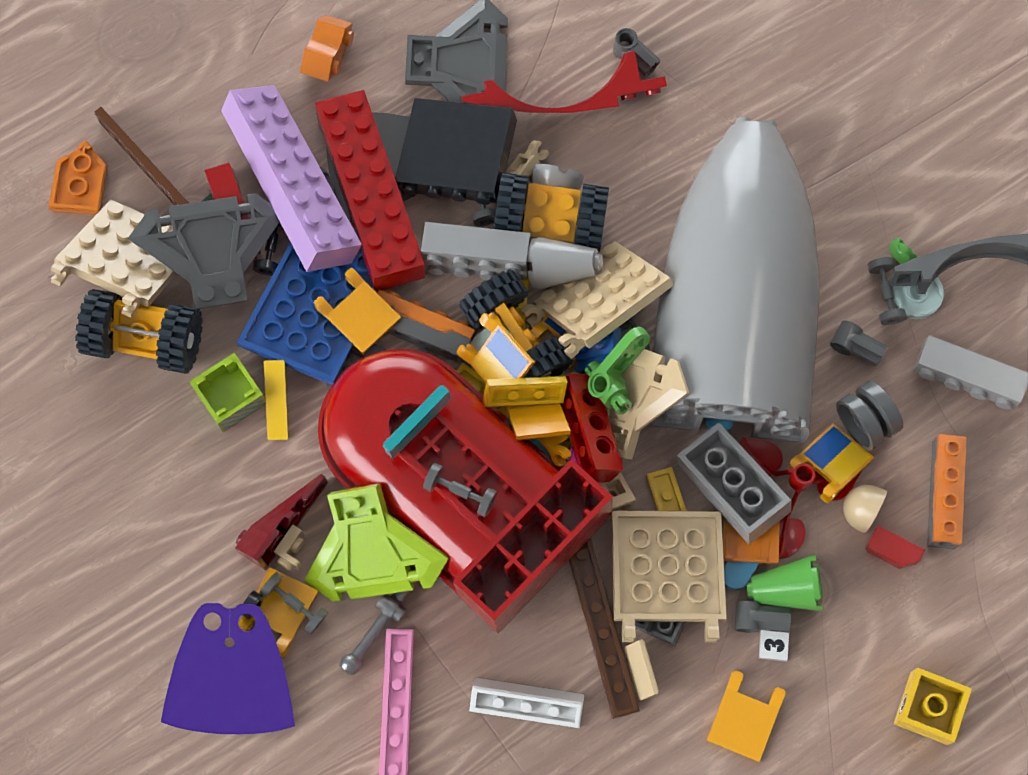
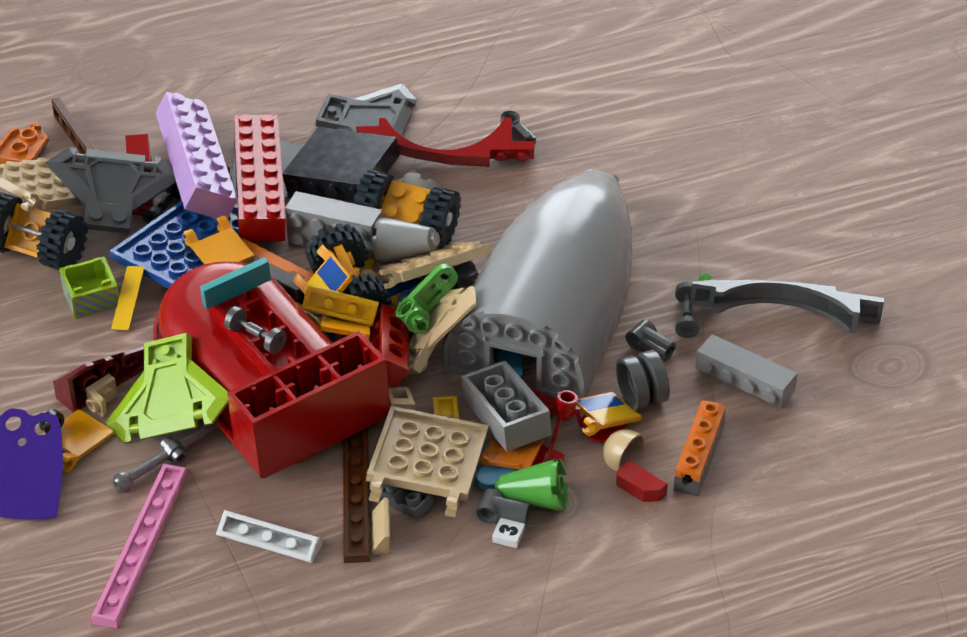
camera: 10 degrees right, 30 degrees down
dark grey wheel [259,571,328,634] -> none
orange brick [300,15,354,82] -> none
light orange flag [706,670,786,762] -> none
light aqua tile [892,277,944,320] -> none
yellow brick [894,668,972,745] -> none

